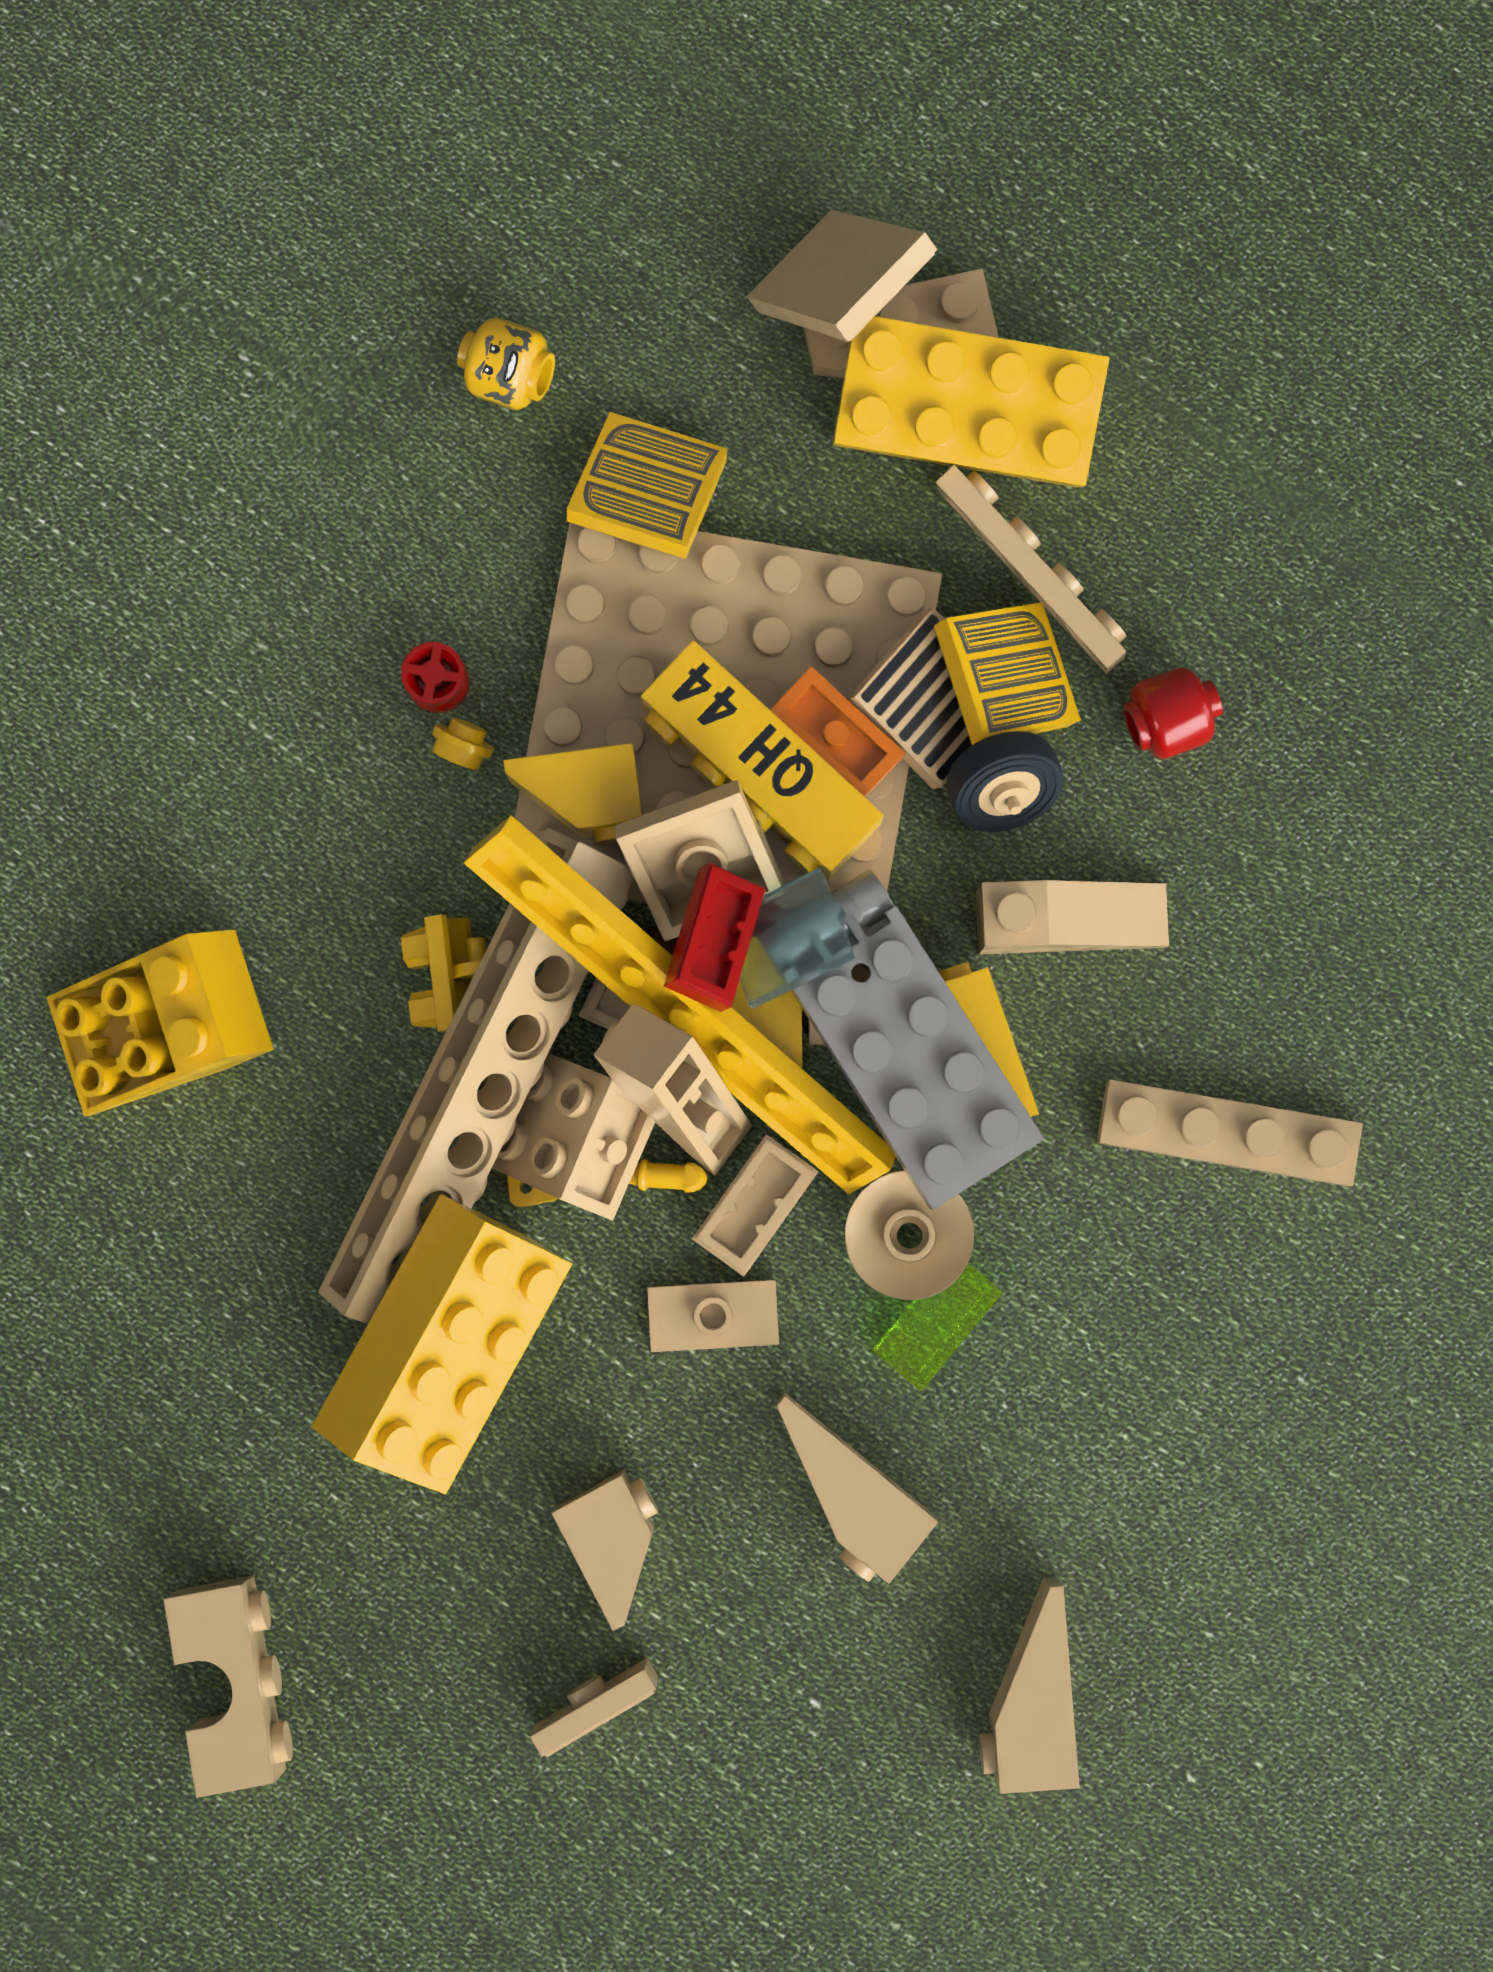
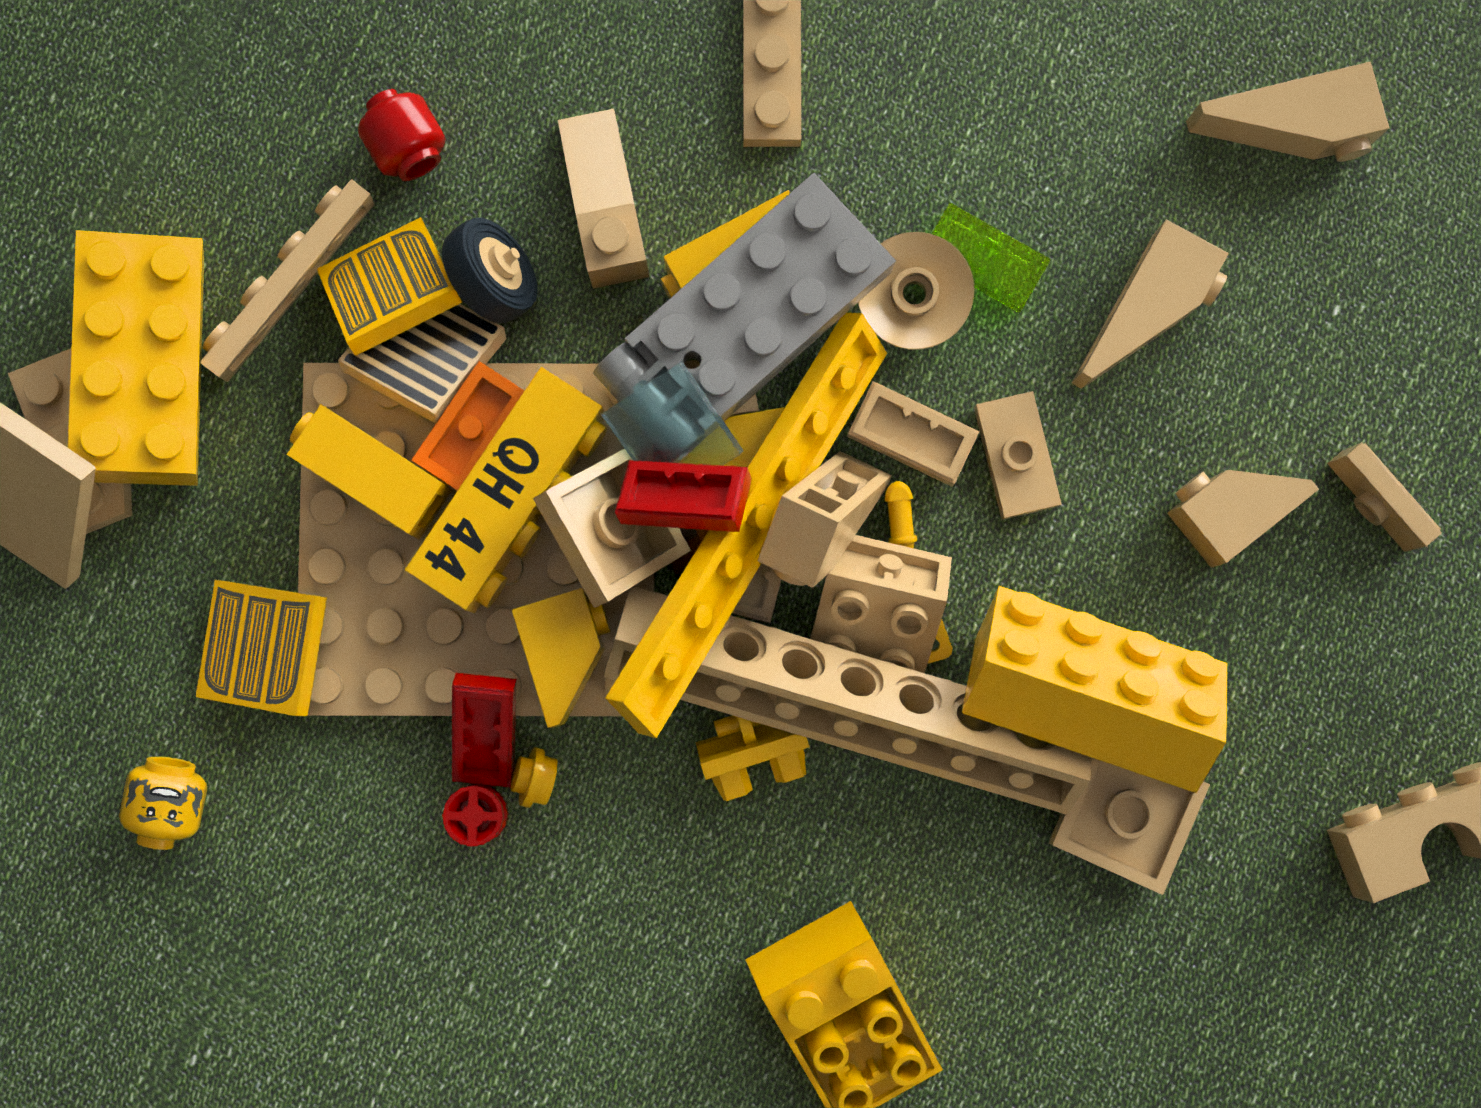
camera: 105 degrees left, 0 degrees up
none -> yellow brick [286,404,452,540]
none -> red plate [452,673,517,788]
none -> tan plate [1048,758,1210,895]

